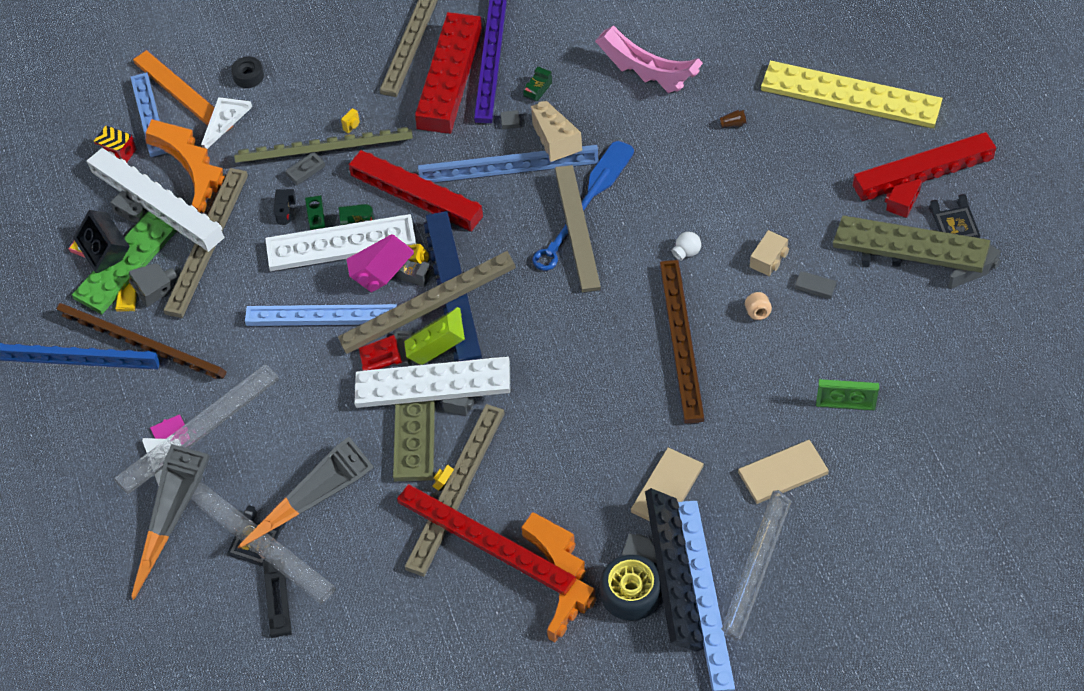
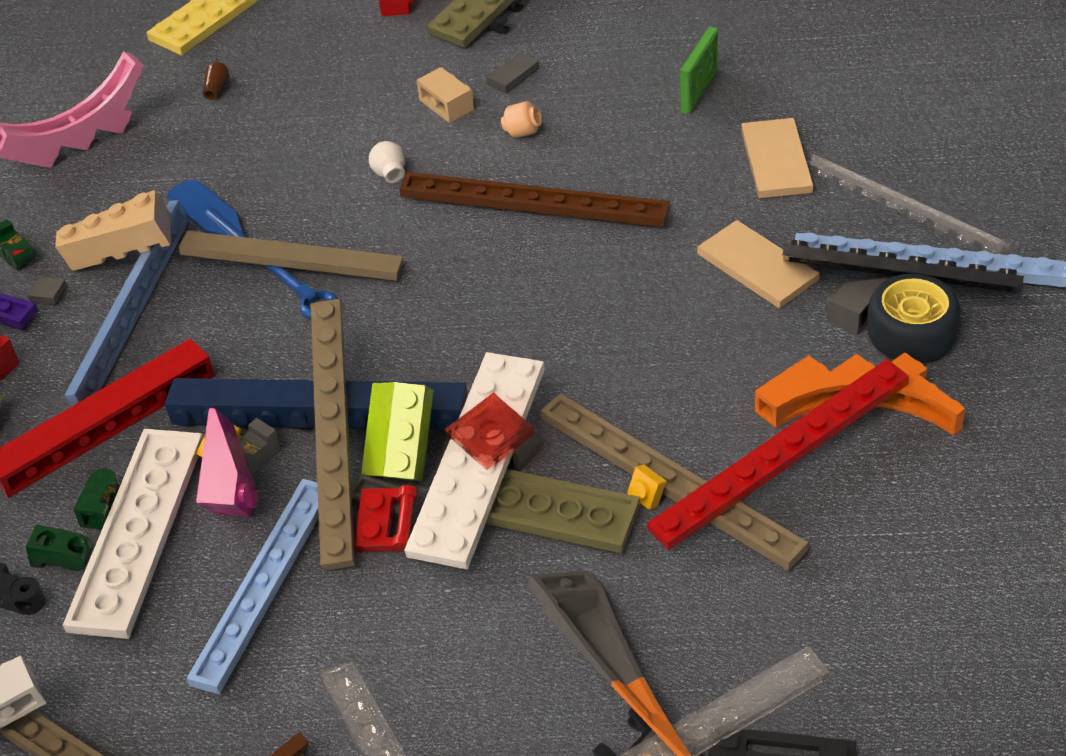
camera: 70 degrees left, 10 degrees down
none -> clear red tile [446,392,535,470]

